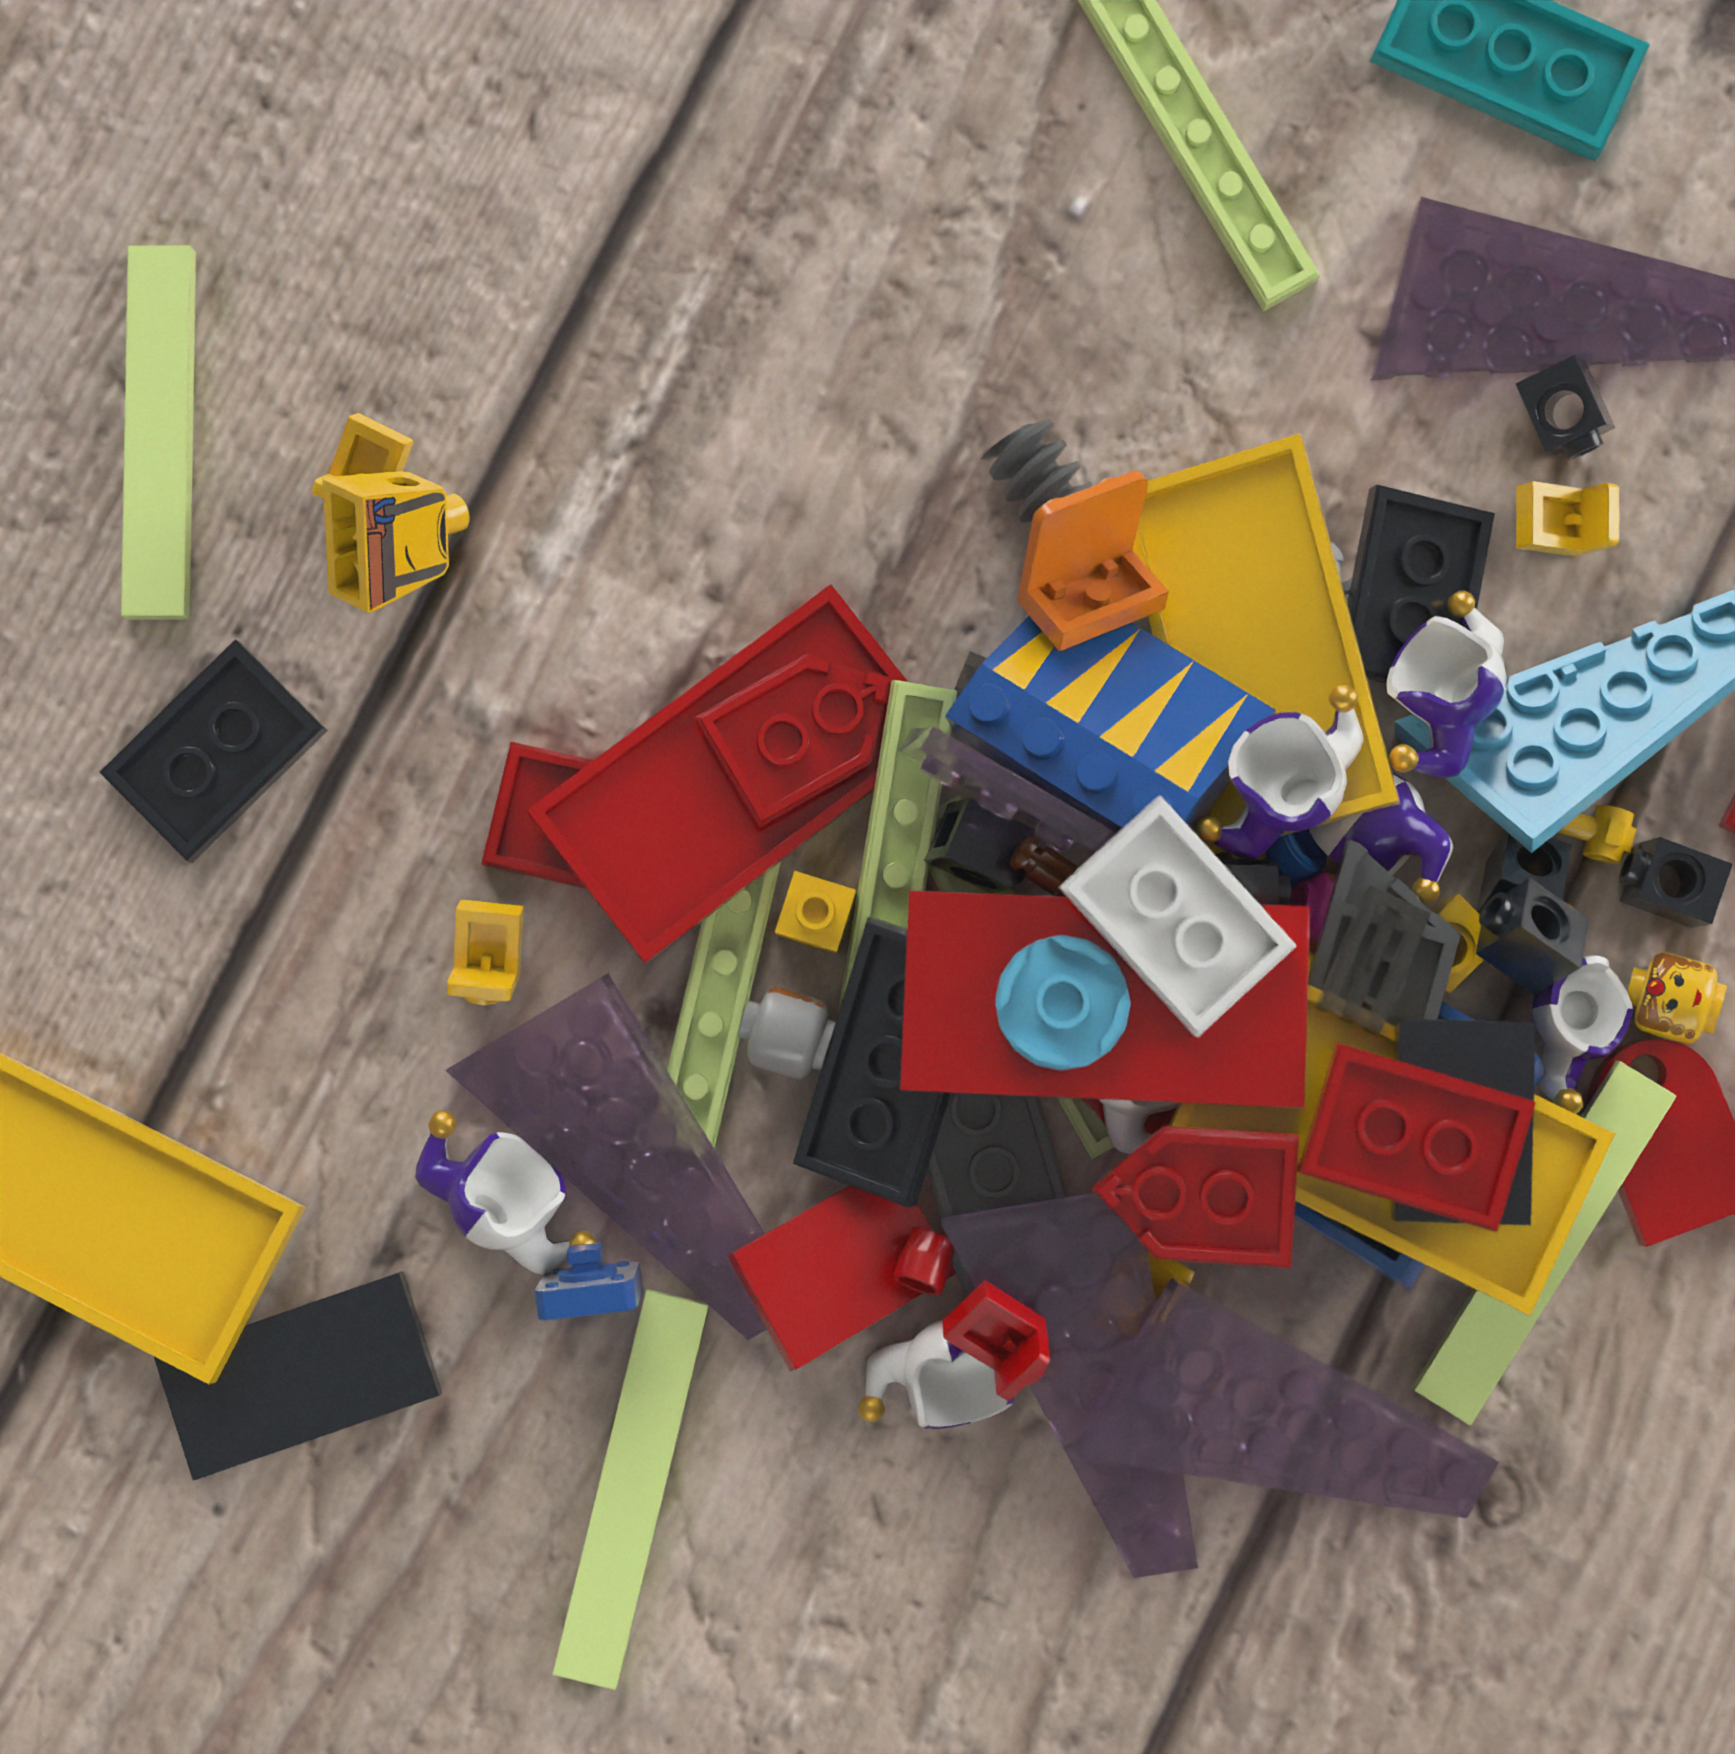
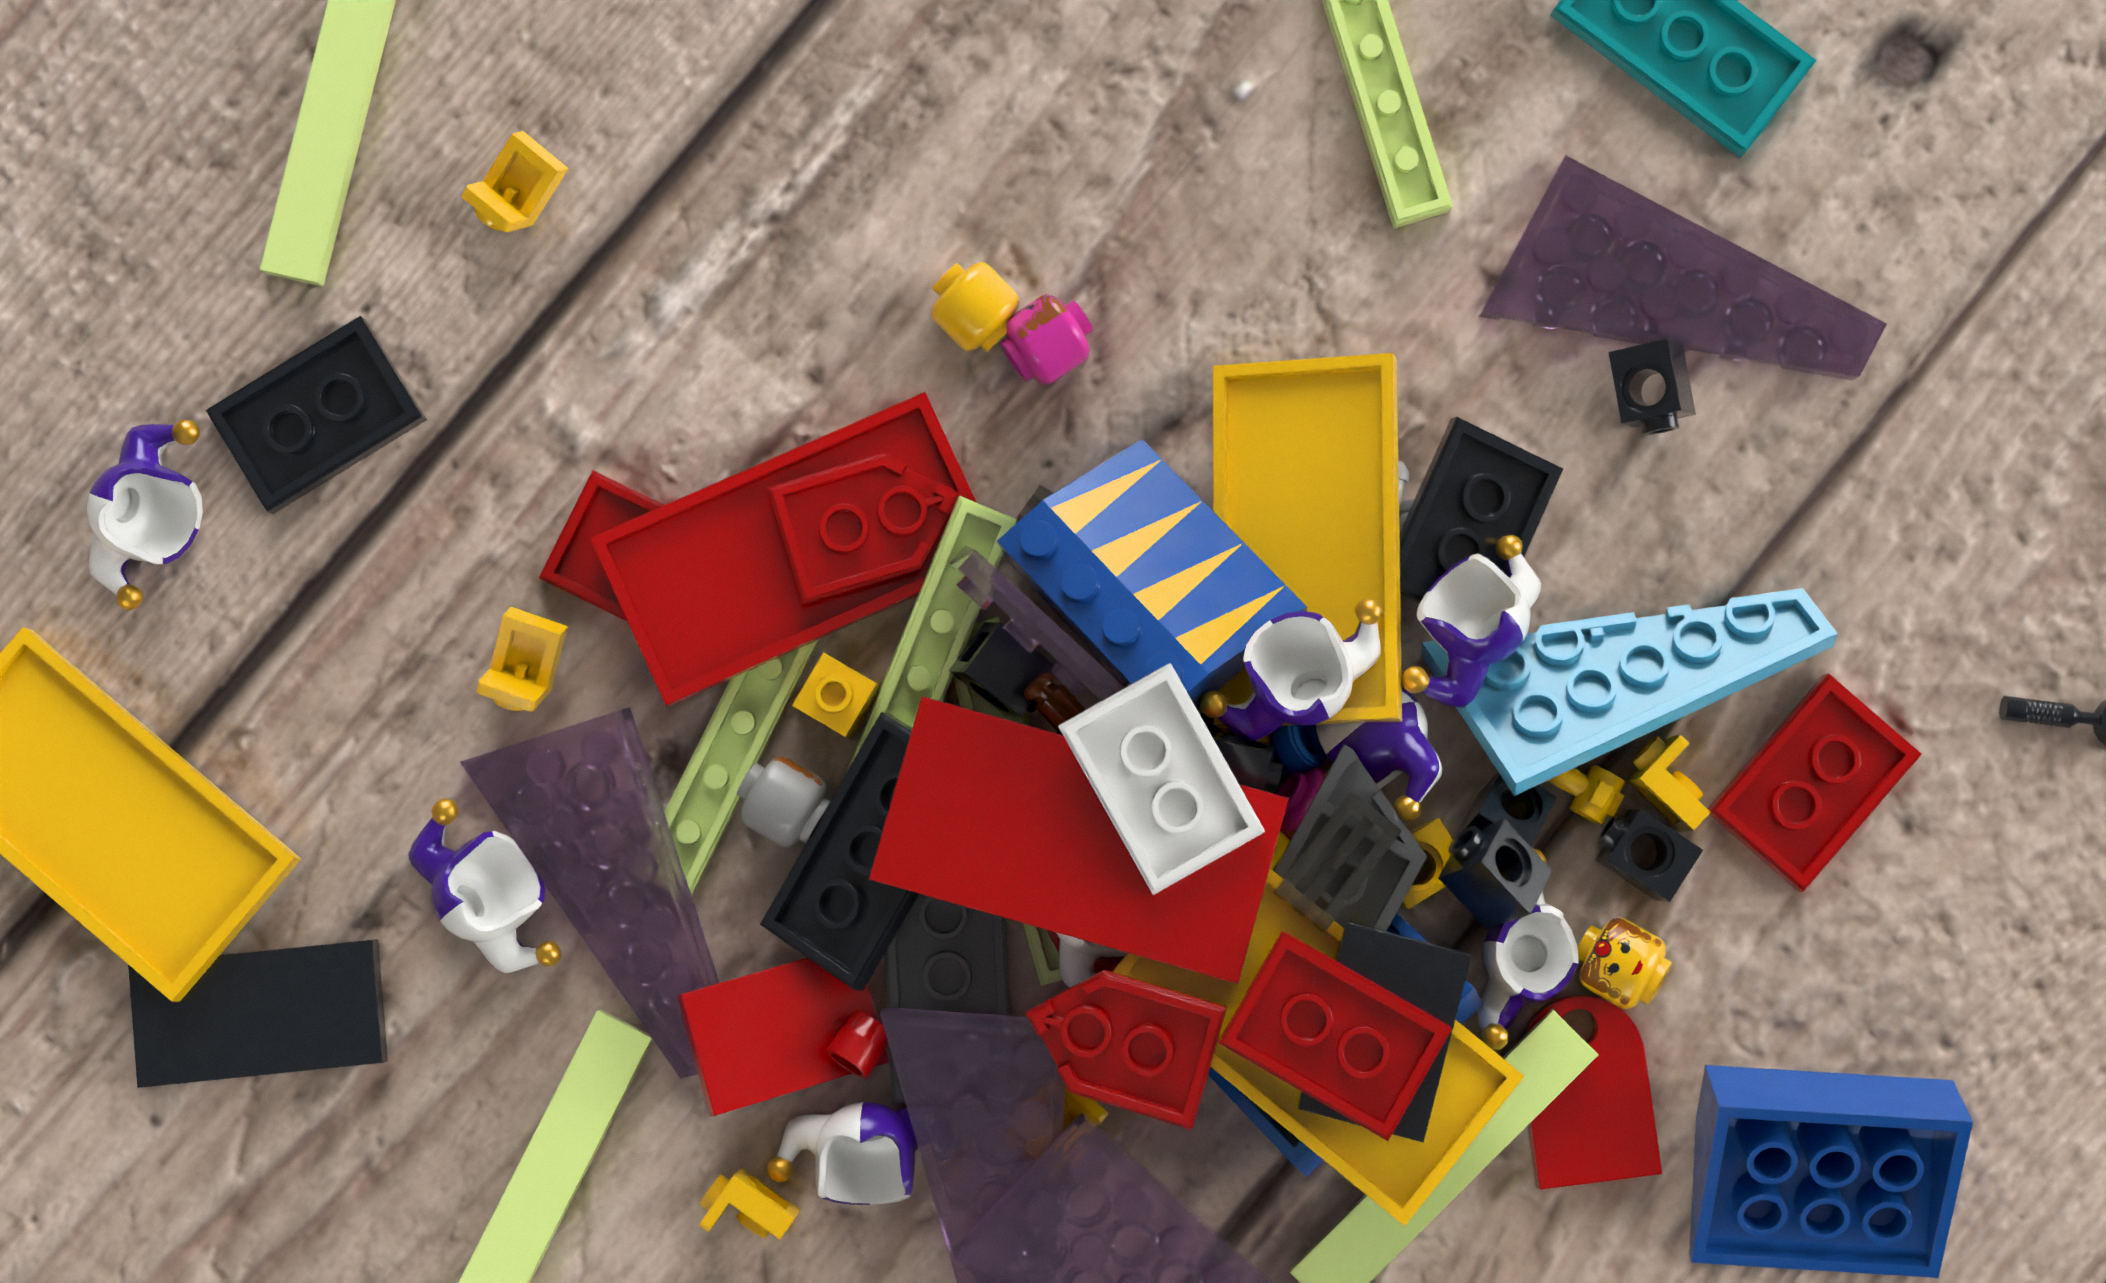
camera: 15 degrees right, 0 degrees up
yellow torso [322,471,469,613] -> none
blue piece [535,1242,643,1320] -> none
red bracket [942,1280,1050,1401] -> none
dark grey piece [981,419,1093,523] -> none
medium azure tile [995,935,1131,1071] -> none
orange bracket [1017,471,1169,652] -> none
yellow bracket [1516,481,1619,557] -> none
none -> white piece [86,420,203,611]
none -> yellow bracket [698,1167,801,1239]
none -> yellow head [931,262,1020,352]
none -> dark pink head [1000,294,1093,385]
none -> yellow bracket [1626,734,1711,832]

